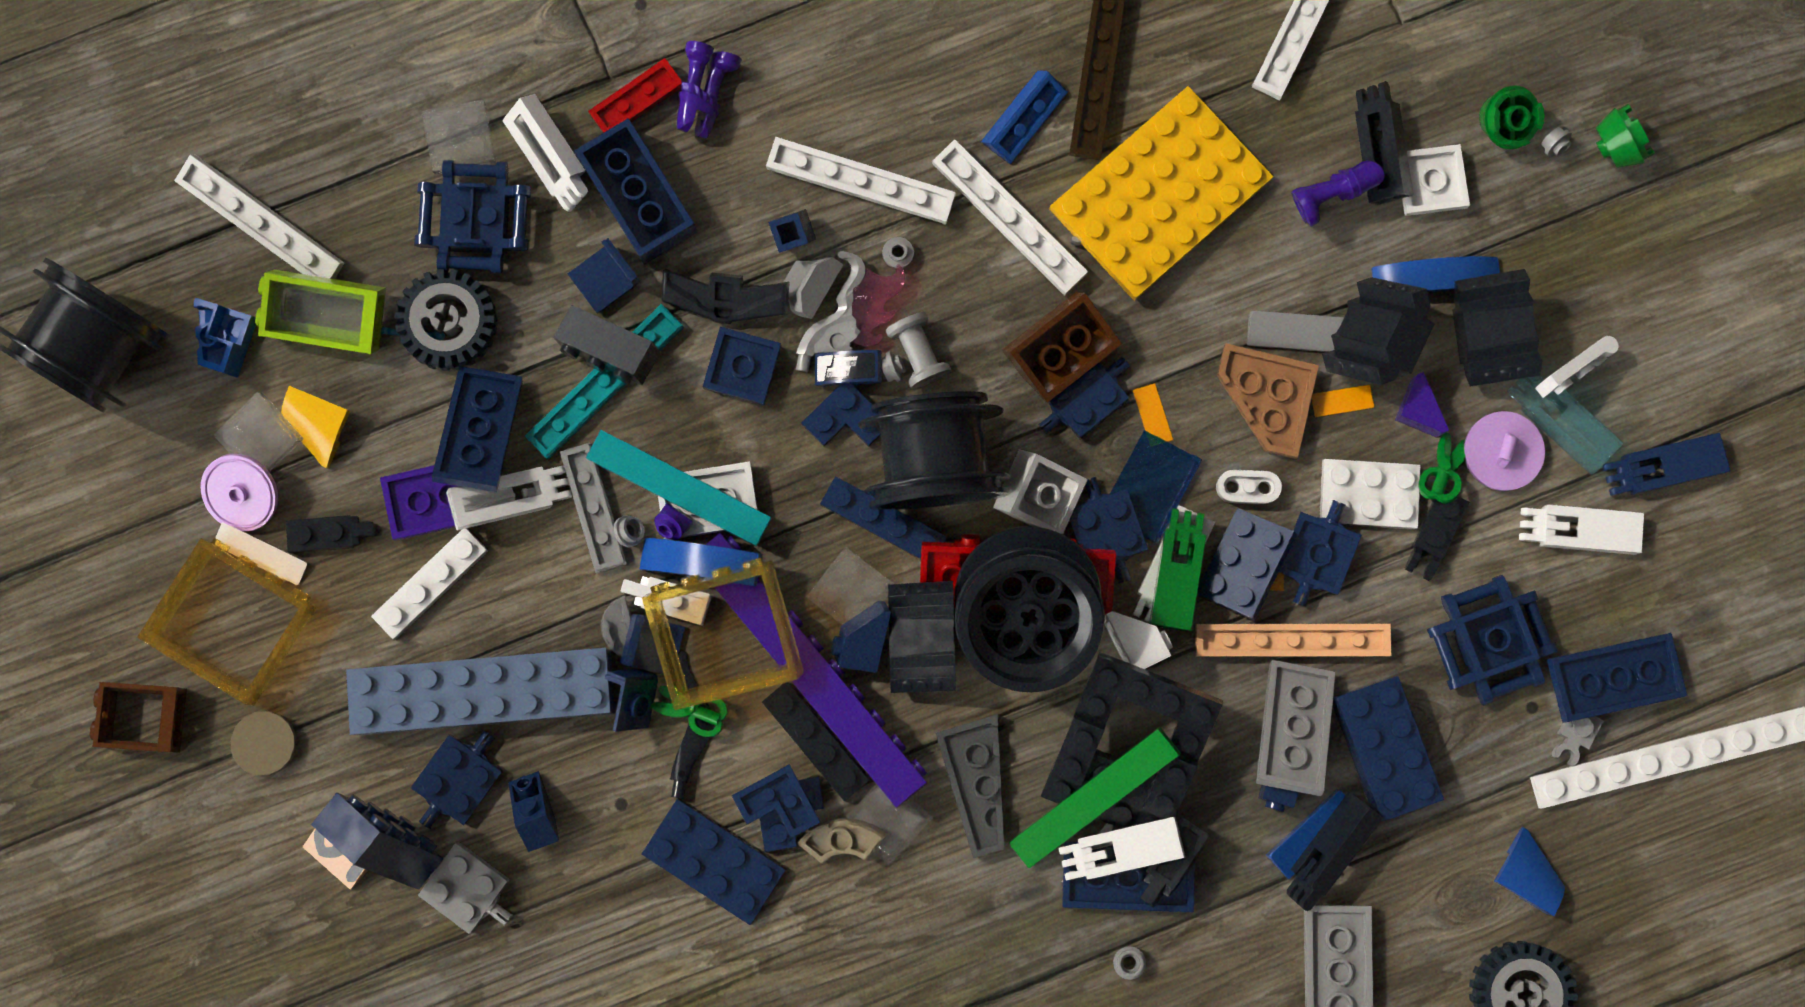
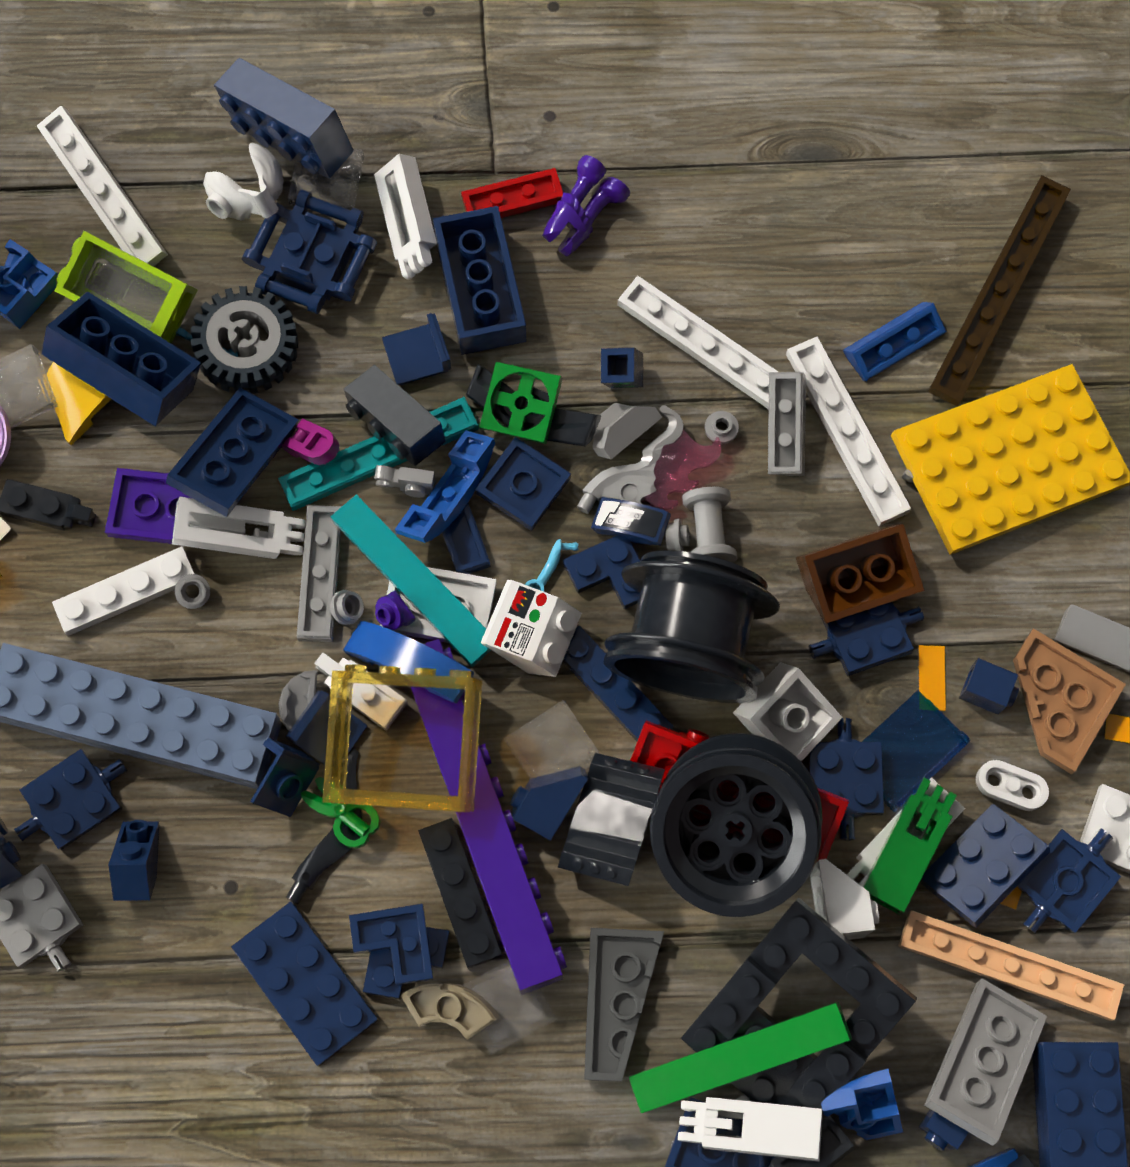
camera: 15 degrees right, 10 degrees down
none -> dark blue brick [41,291,201,427]
none -> light grey plate [175,574,210,609]
none -> white animal [203,143,284,221]
none -> dark blue brick [214,58,354,179]
none -> magenta plate [282,419,340,465]
none -> light grey plate [374,465,436,498]
none -> blue slope [395,430,495,543]
none -> dark blue tile [442,503,491,574]
none -> green piece [479,362,563,444]
none -> white slope [481,580,582,677]
none -> medium azure piece [525,539,578,592]
none -> light grey slope [768,372,806,476]
none -> blue slope [821,1069,903,1140]
none -> dark blue brick [959,658,1019,715]

